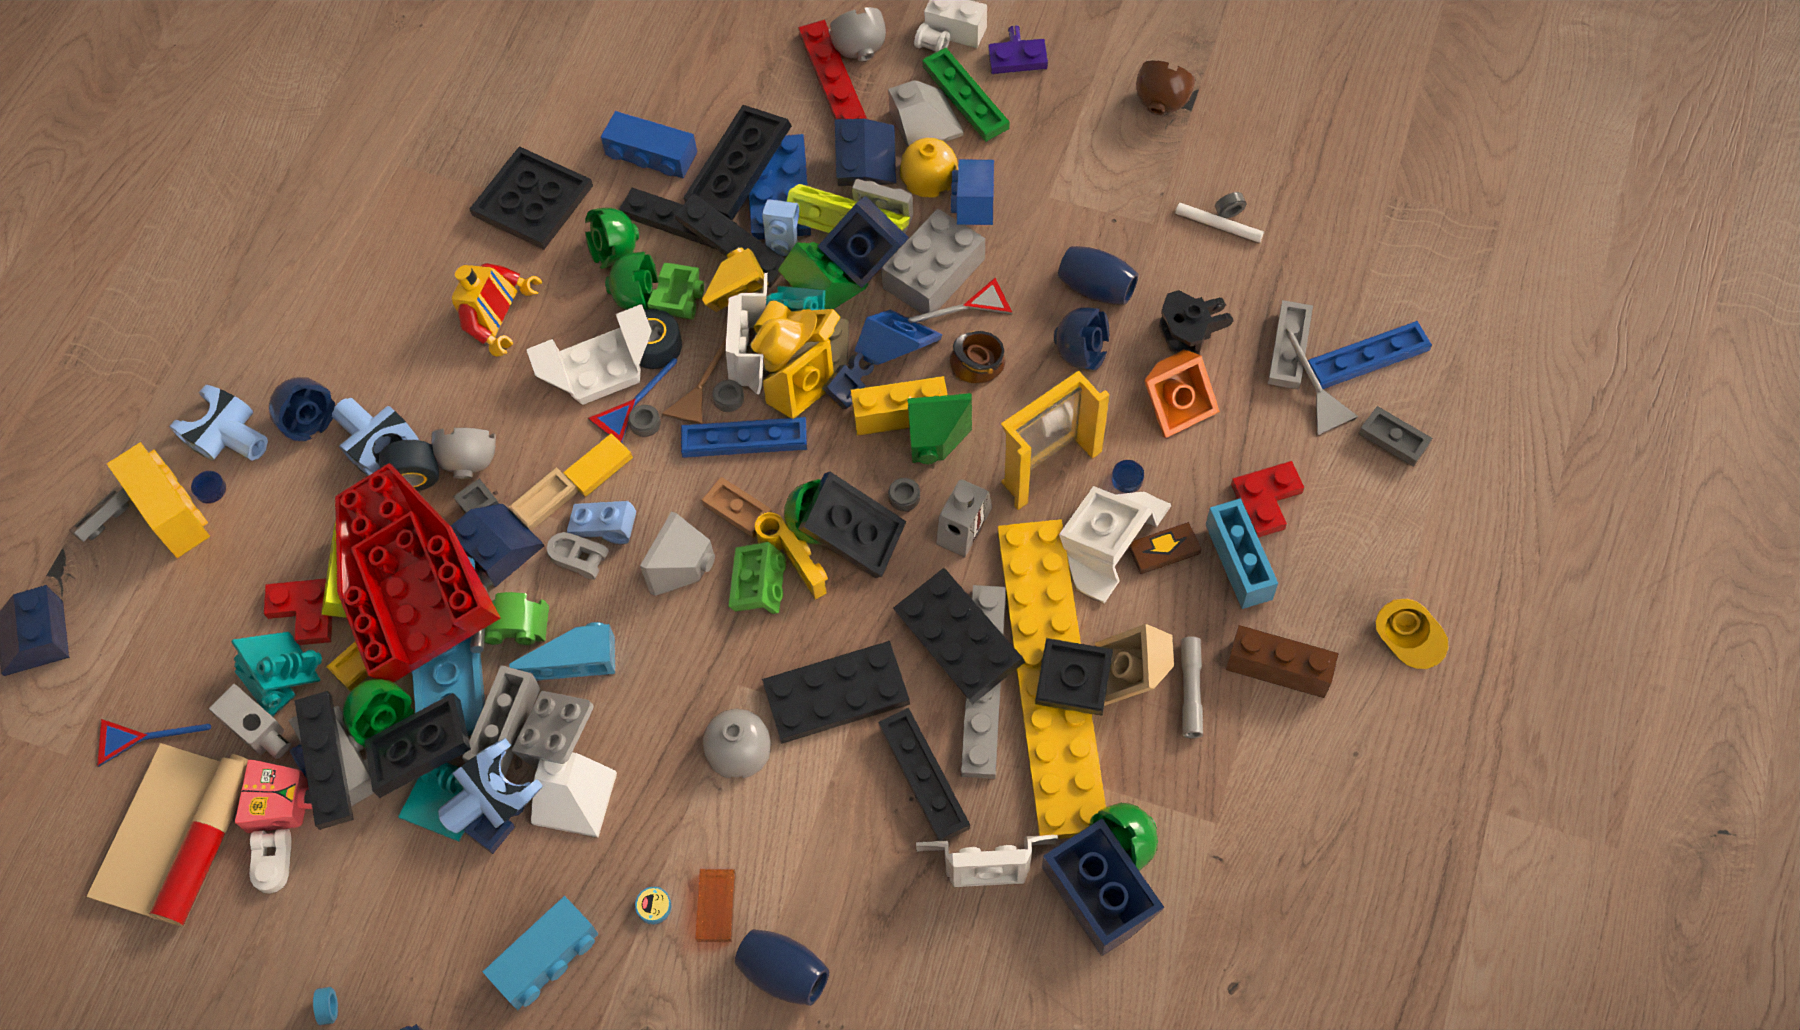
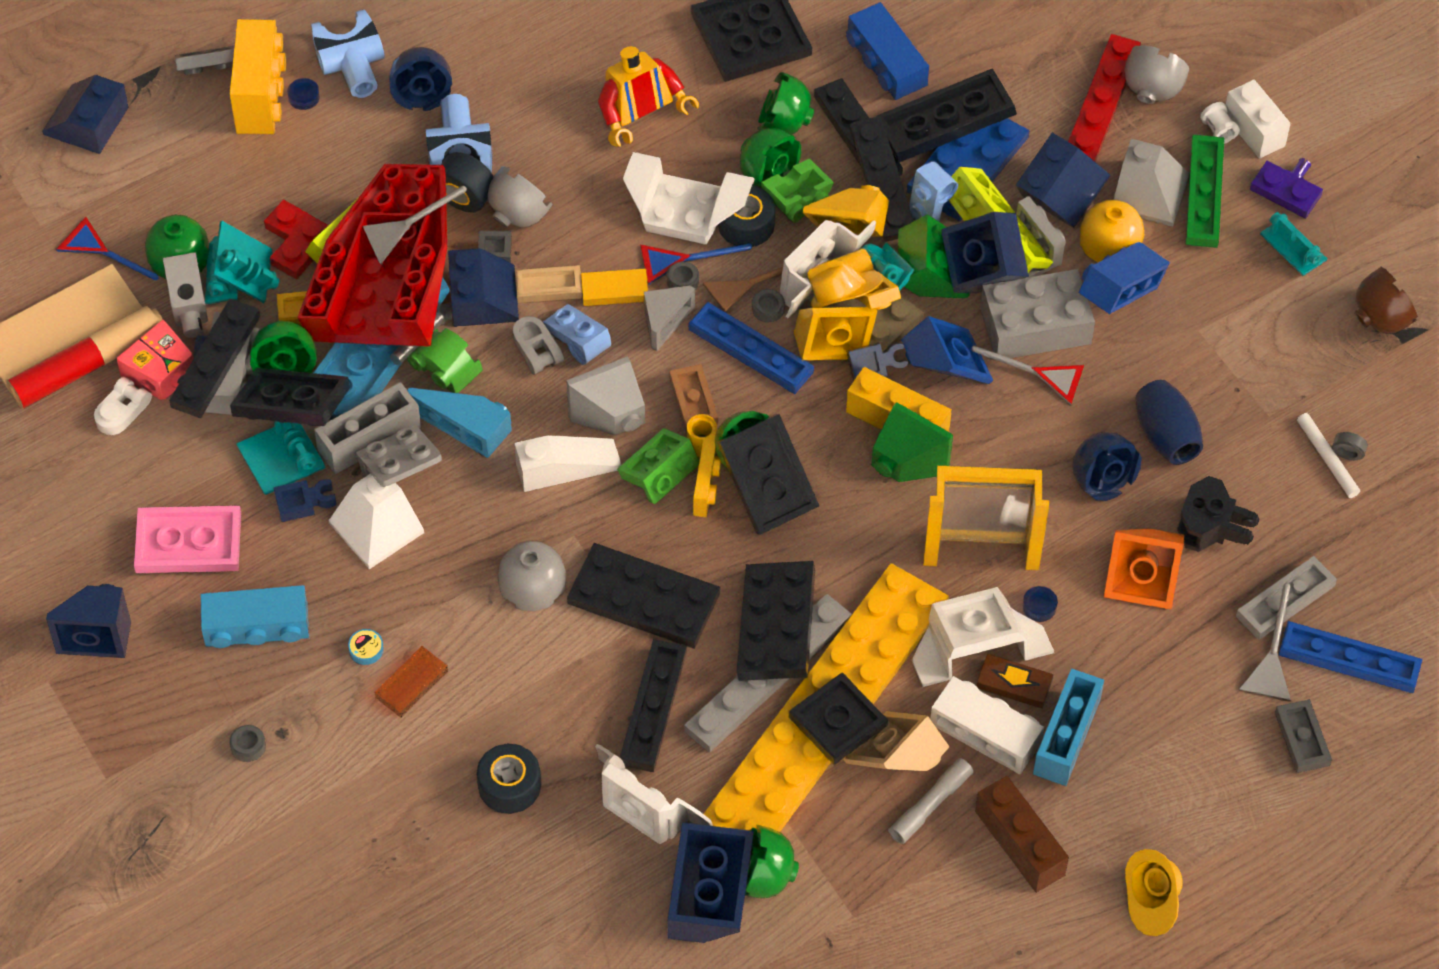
camera: 35 degrees right, 5 degrees down
dark azure tile [313,987,338,1025] -> none
light blue connector [438,738,543,833] -> none
dark blue piece [735,929,829,1006] -> none
dark grey tile [888,478,920,511] -> none
light grey torso [936,479,992,557] -> none
reddish brown piece [950,331,1006,383] -> none
red plate [1231,461,1305,538] -> none
none -> bright pink plate [134,506,241,573]
none -> green cylinder [145,214,210,279]
none -> light grey piece [363,186,467,264]
none -> black wheel [476,743,541,814]
none -> white slope [515,436,621,492]
none -> light grey slope [644,285,695,351]
none -> white brick [930,676,1044,774]
none -> teal hinge [1260,212,1328,276]

